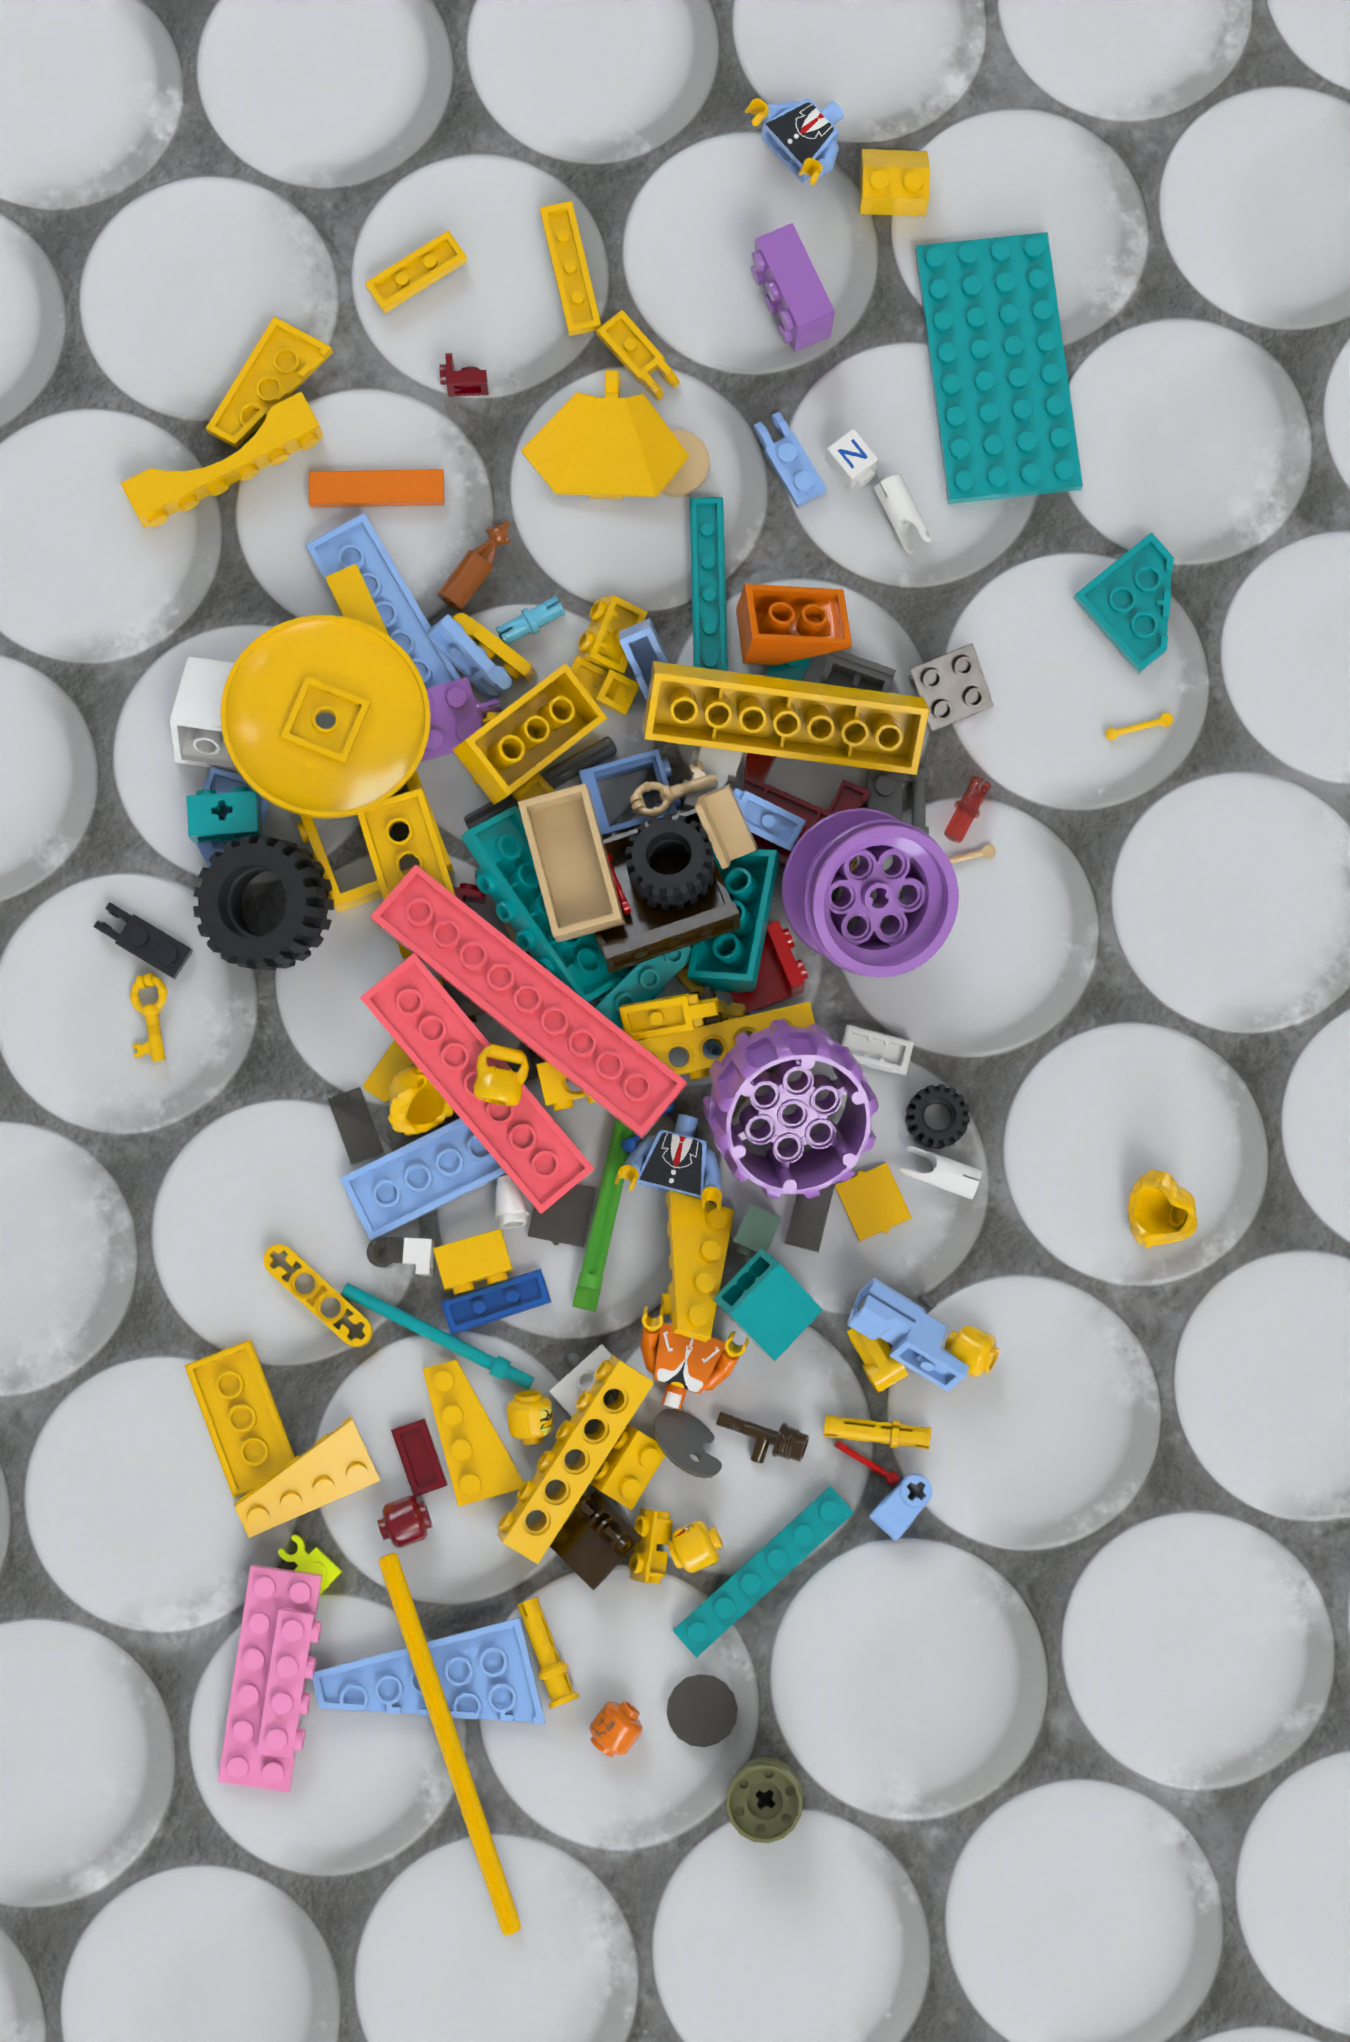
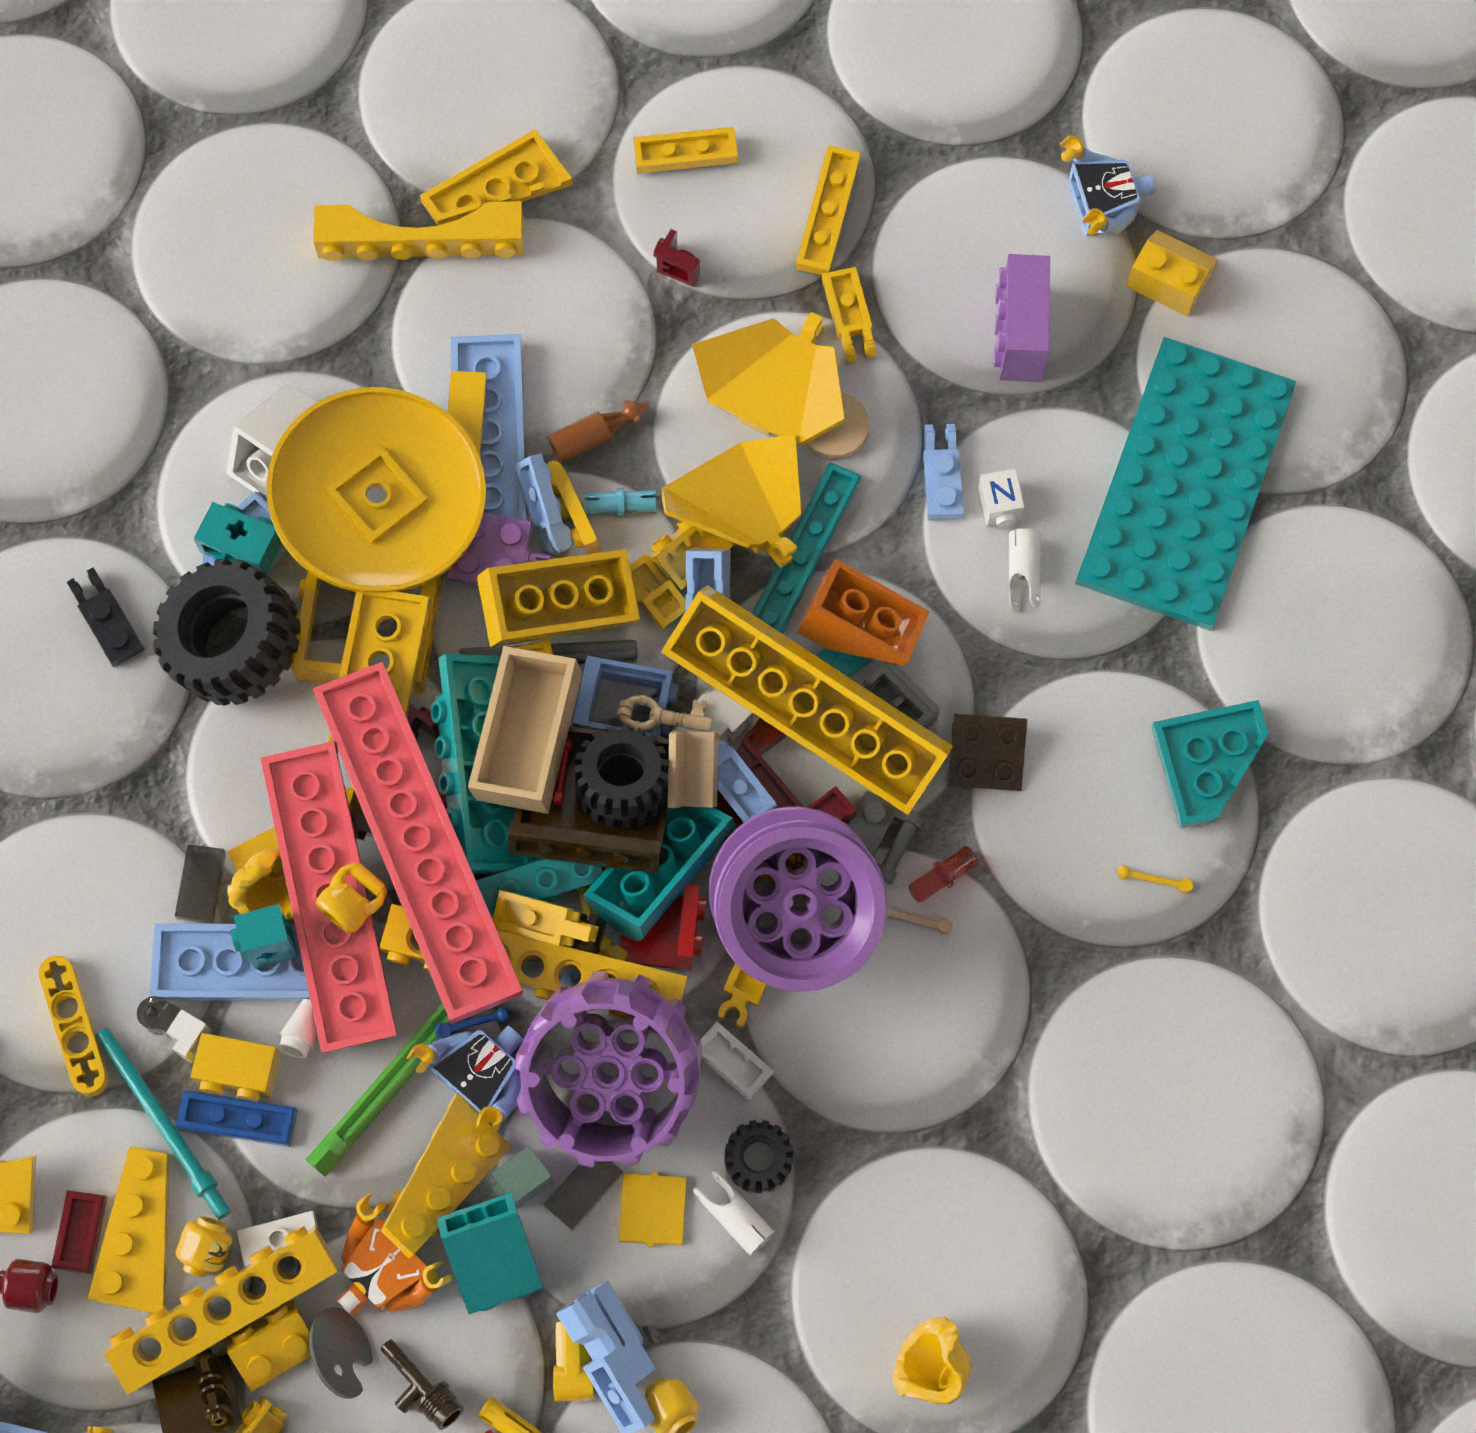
camera: 30 degrees right, 10 degrees down
yellow piece [129,972,168,1062] -> none
orange tile [309,469,445,508] -> none
clear smoke piece [528,1184,596,1248] -> none
none -> teal brick [230,904,299,969]
none -> yellow panel [662,434,801,568]
none -> yellow plate [718,963,767,1029]

